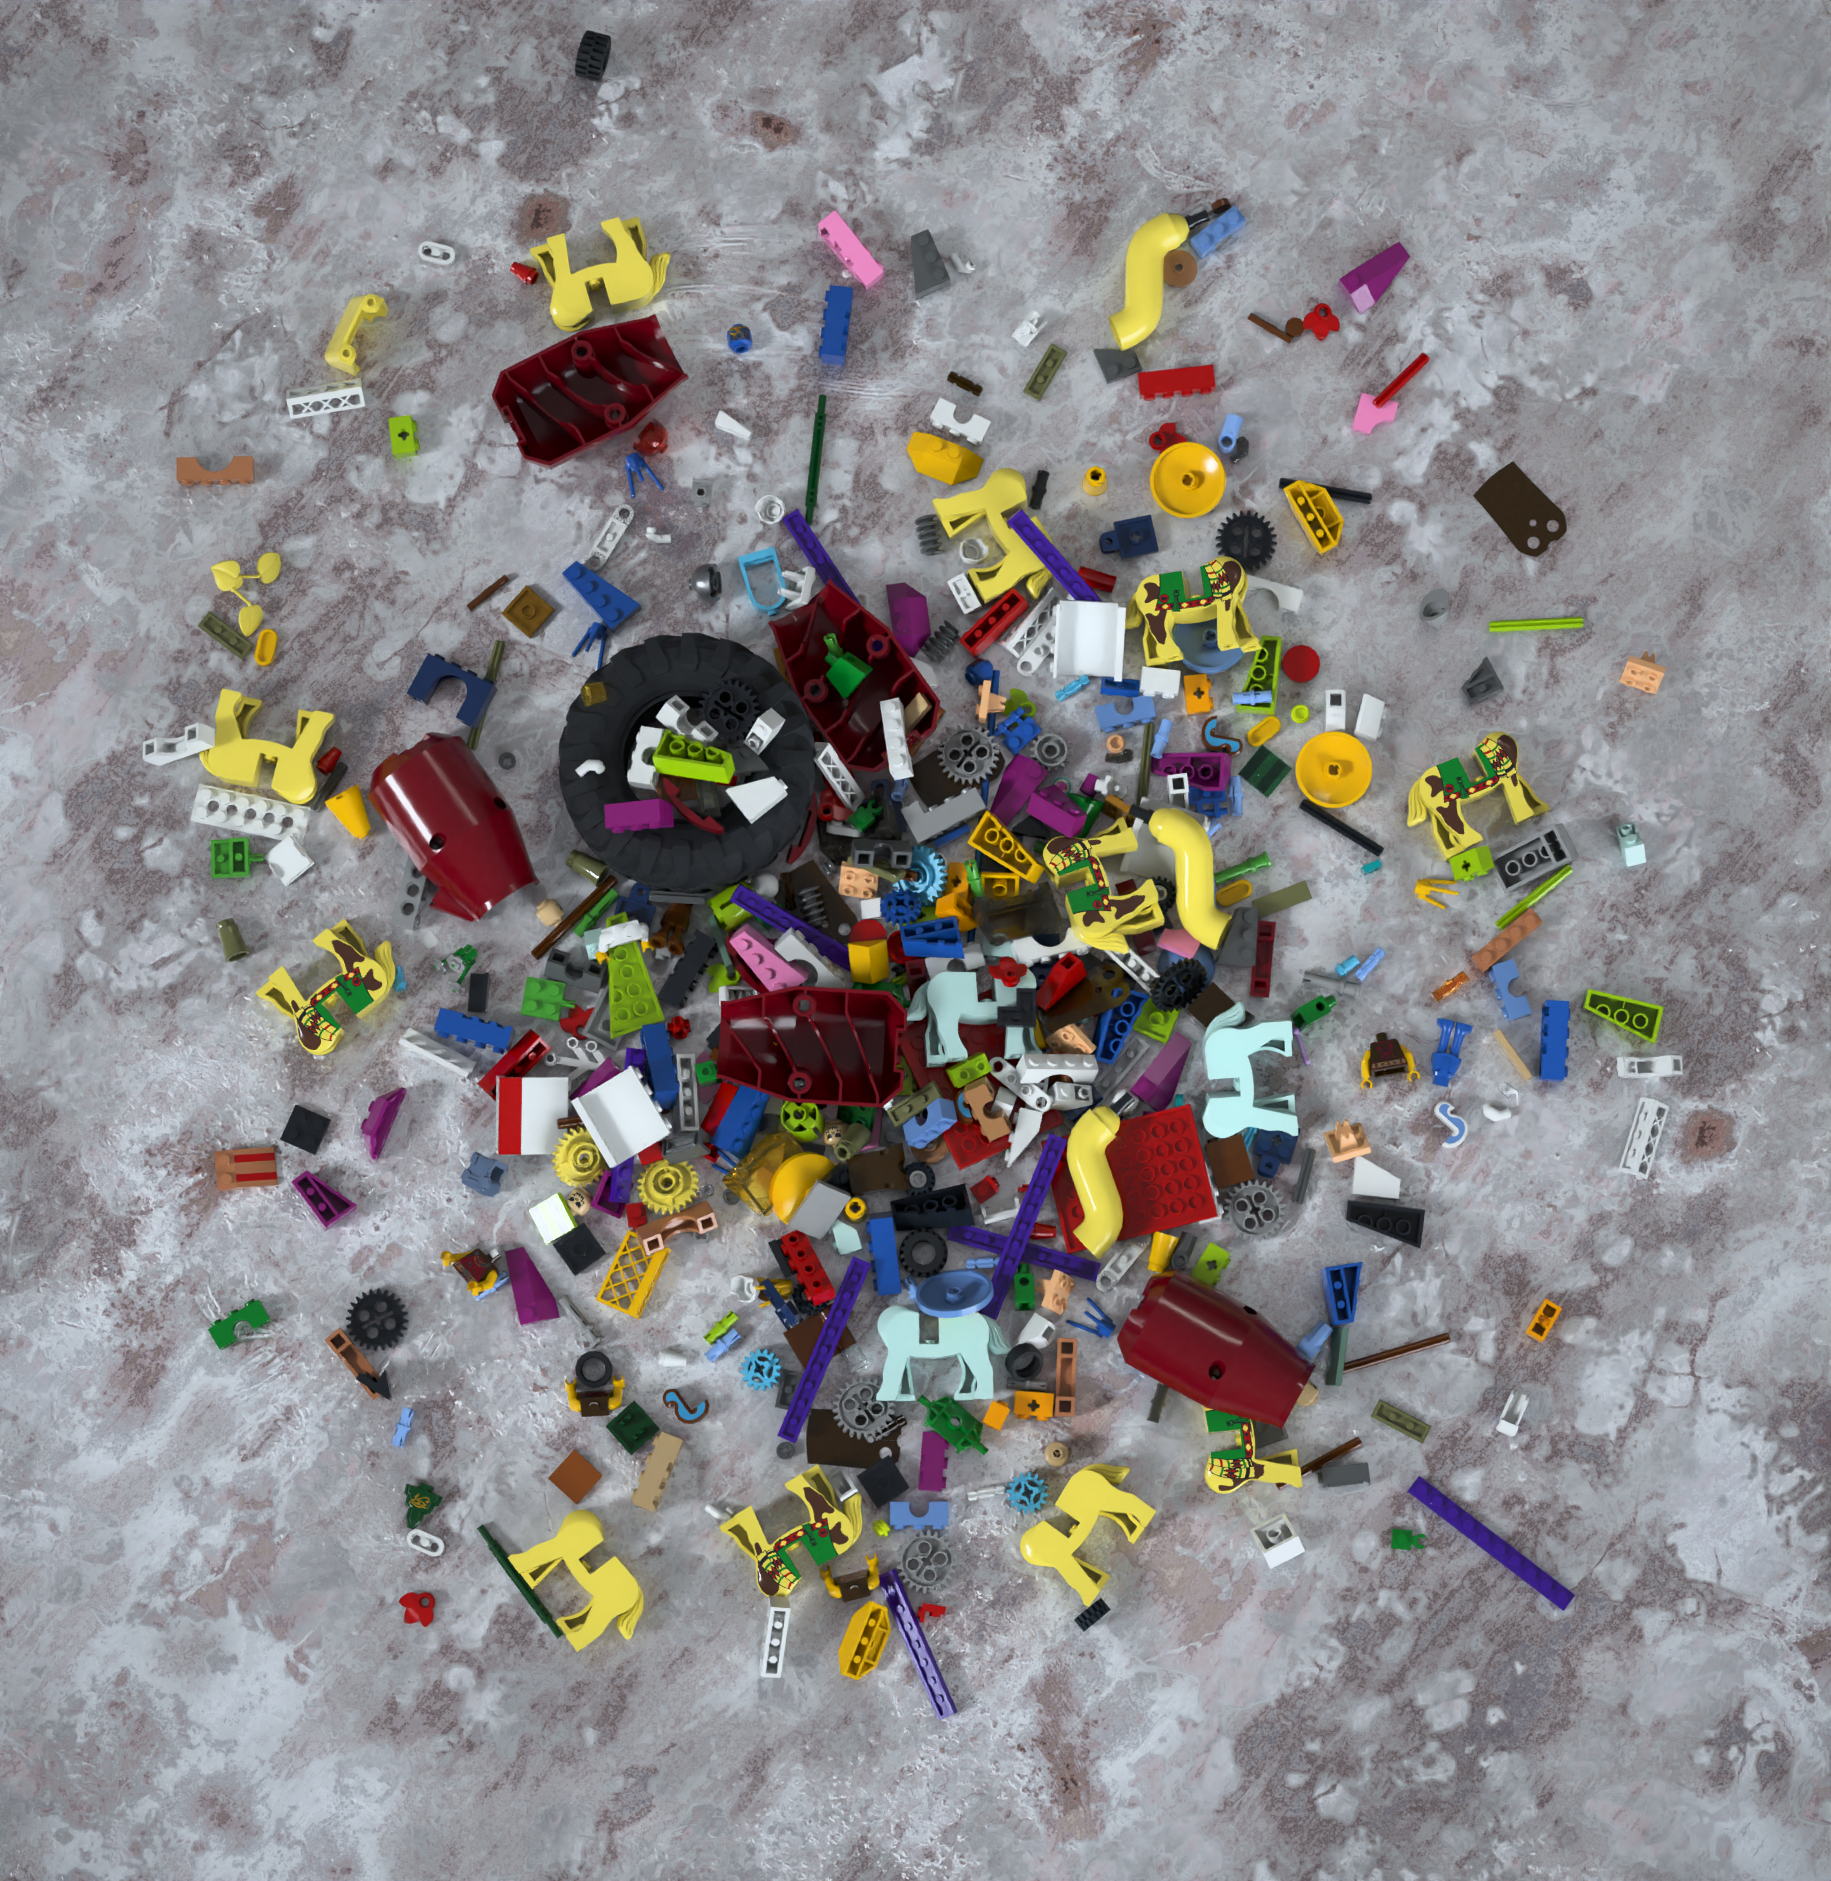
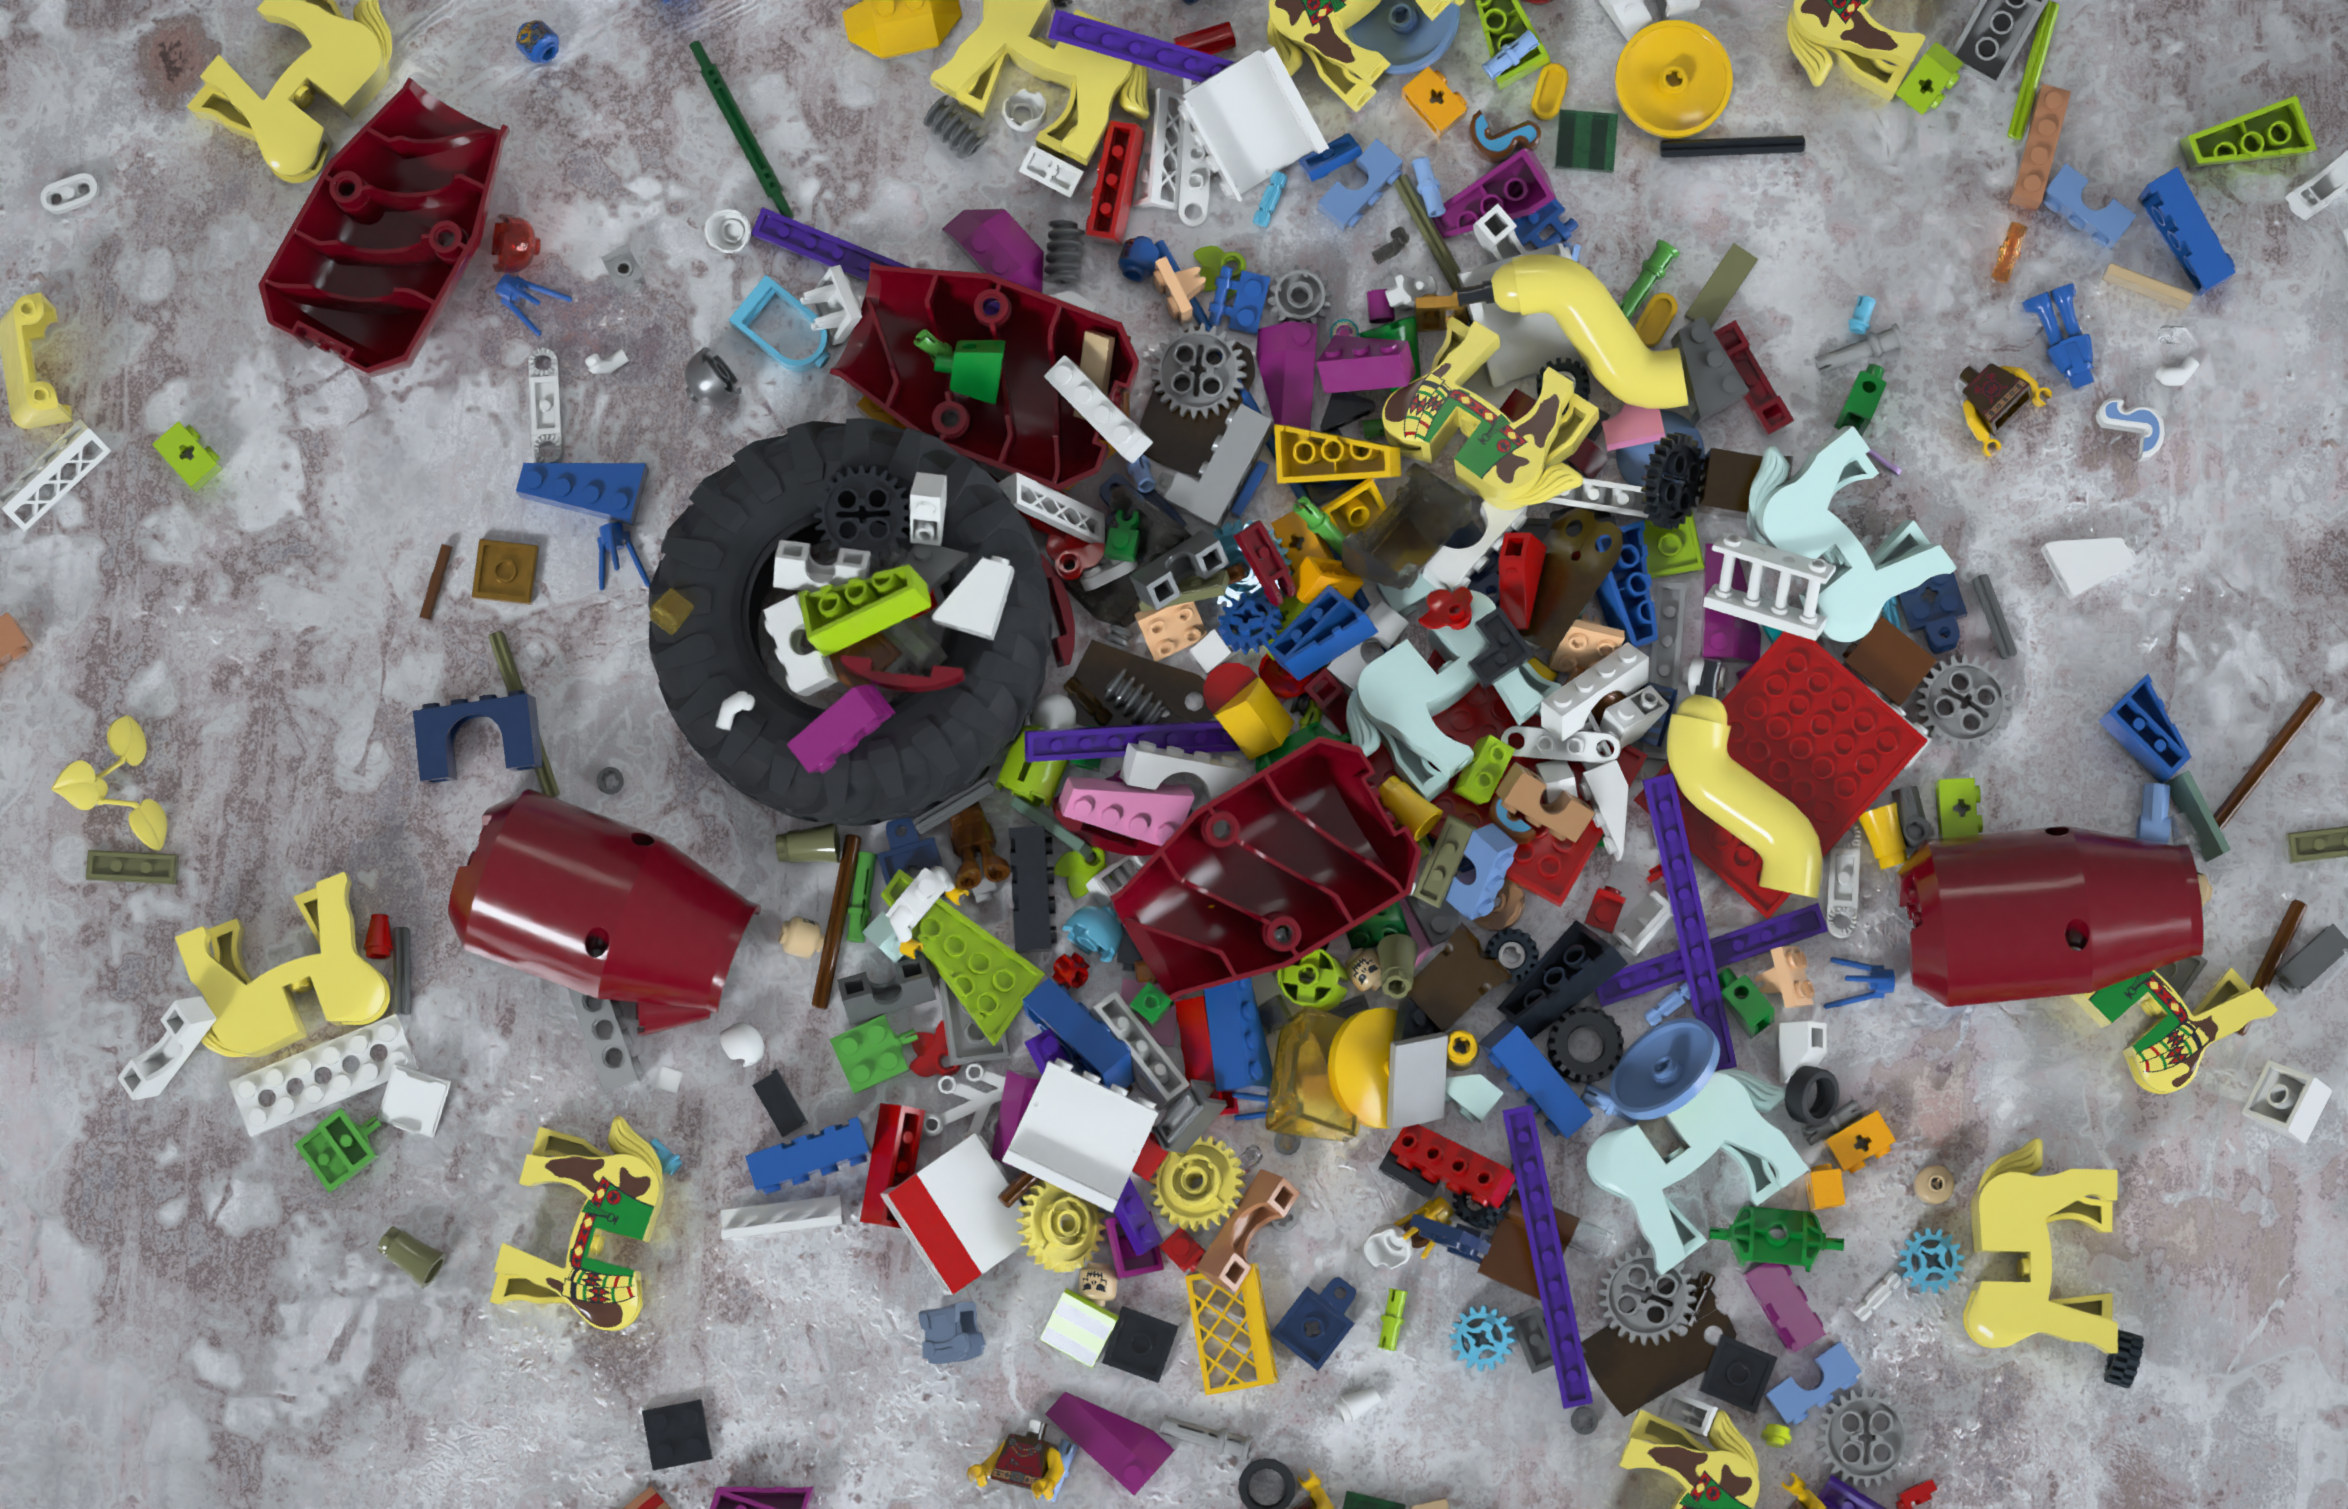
camera: 35 degrees left, 0 degrees up
yellow tile [254,629,278,667] -> none
yellow cone [325,784,371,839] -> none
magenta wedge [360,1087,407,1161] -> none
plant [433,944,478,994] -> none
red cone [510,261,539,286] -> none
animal [663,1389,710,1425] -> none
light blue pin [704,1328,741,1363] -> none
white slope [715,410,752,441] -> none
red cone [1029,1222,1056,1241] -> none
nougat arch [1055,1338,1077,1418] -> none
light nougat plate [1106,734,1126,753] -> none
white slope [1140,666,1181,699] -> none
clear smoke pin [1146,1383,1169,1423] -> none
light blue pin [1228,776,1244,816] -> none
neon yellow plate [1291,704,1310,724] -> none
light nougat plate [1323,1119,1371,1163] -> none
black wedge [1344,1200,1425,1248] -> none
light blue axle [1355,947,1385,981] -> none
teal tile [1360,859,1382,876] -> none
yellow plant [1414,878,1459,909] -> none
none -> white hair [719,1022,765,1067]
none -> medium azure cylinder [1062,906,1123,962]
none -> dark red hinge [1233,520,1297,607]
none -> dark blue plate [1270,1277,1356,1371]
none -> yellow plant [1378,775,1443,841]
none -> white fence [1703,532,1836,641]

